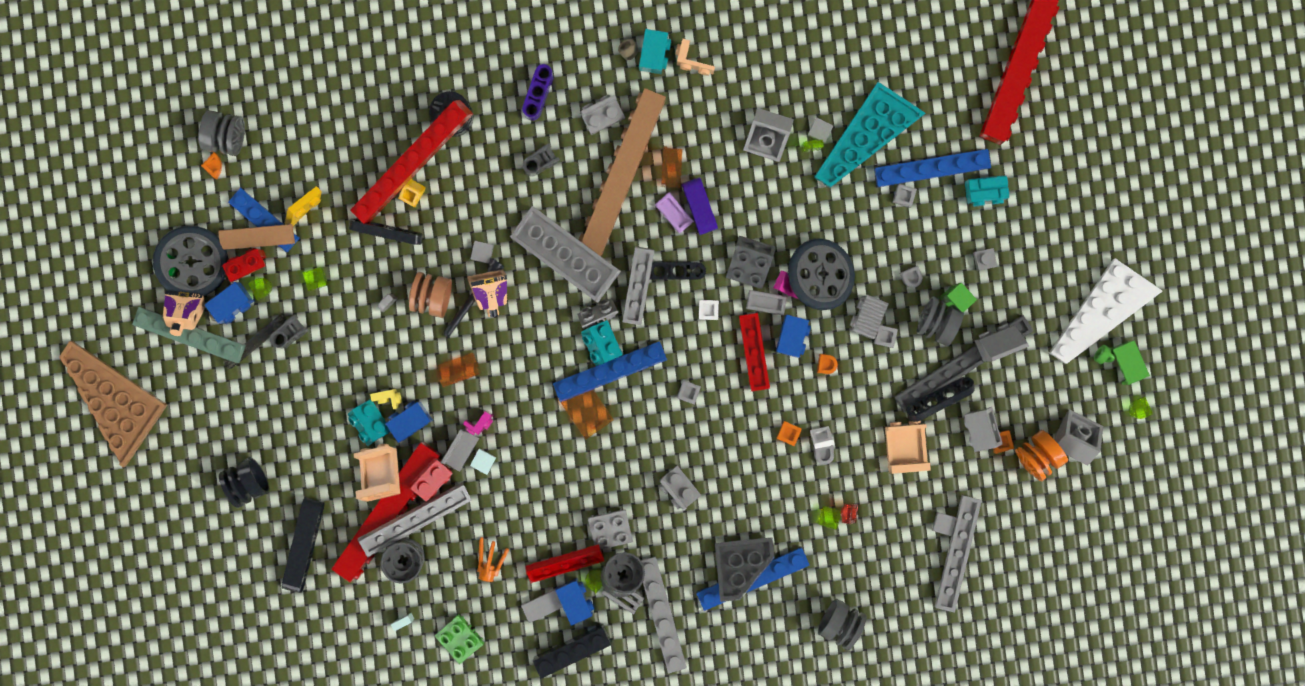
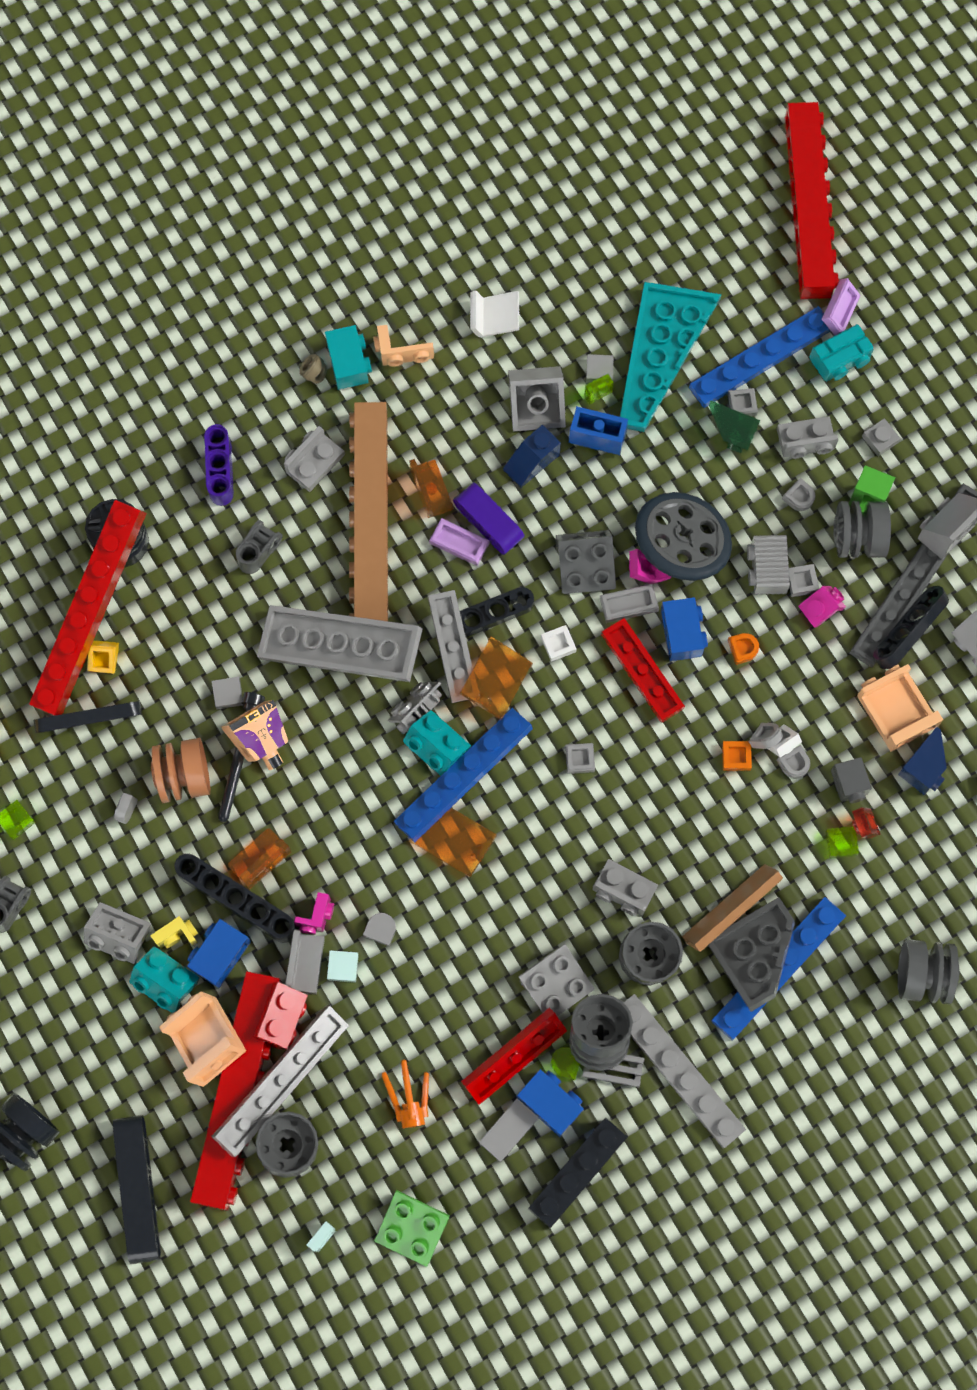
camera: 20 degrees left, 15 degrees down
none -> light grey bracket [84,902,151,964]
none -> black beam [174,853,296,943]
none -> light grey tile [363,913,396,947]
none -> clear orange container [459,636,533,720]
none -> white piece [470,291,519,337]
none -> dark blue slope [503,425,561,488]
none -> blue brick [569,406,628,455]
none -> dark grey wheel [619,921,683,986]
none -> medium nougat tile [682,864,783,952]
none -> clear green slope [709,401,761,454]
none -> light grey tile [749,723,783,749]
none -> light grey bracket [777,416,838,459]
none -> dark pink bracket [798,586,846,627]
none -> lavender tile [822,278,861,336]
none -> dark grey brick [831,757,872,804]
none -> dark blue slope [898,727,947,795]

